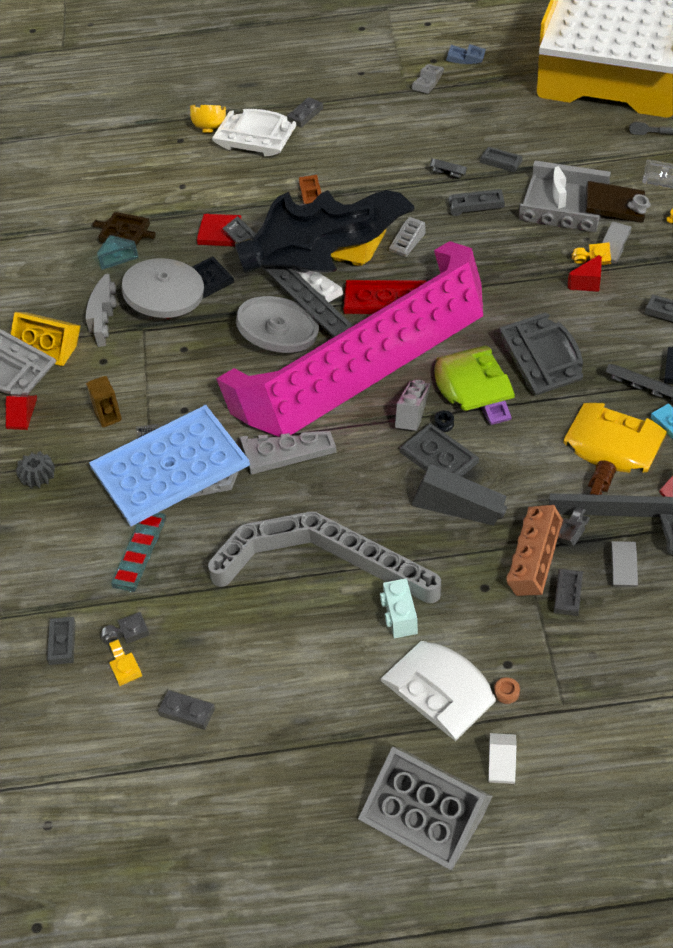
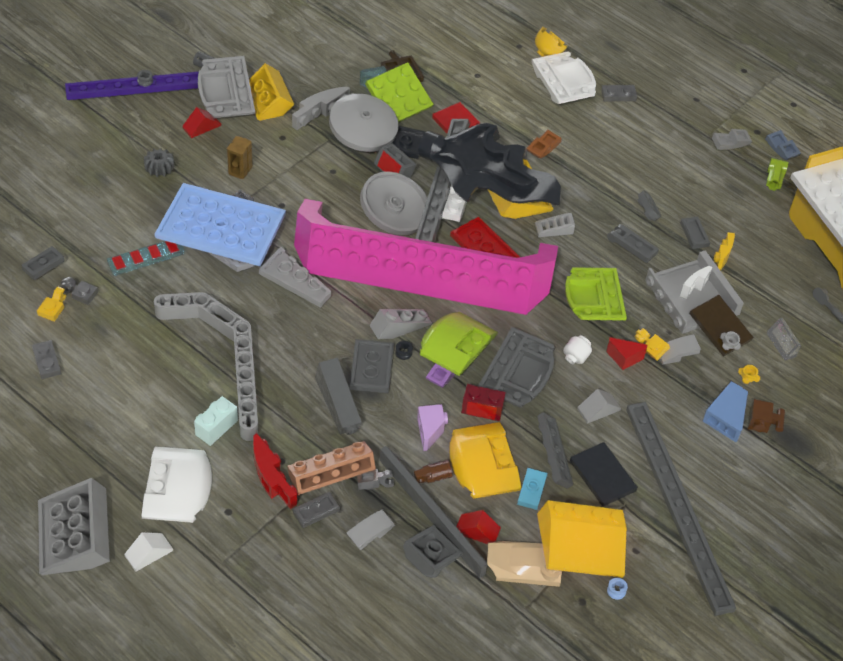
camera: 40 degrees right, 0 degrees up
nougat tile [494,677,520,704] -> none
none -> red slope [253,433,298,509]
none -> lime plate [365,63,434,123]
none -> dark grey brick [374,143,416,178]
none -> lavender slope [417,404,448,451]
none -> dark red brick [461,384,506,422]
none -> white head [563,335,592,364]
none -> lime slope [565,267,627,320]
none -> light grey slope [577,389,621,424]
none -> yellow slope [714,232,735,270]
none -> lime piece [766,158,789,191]

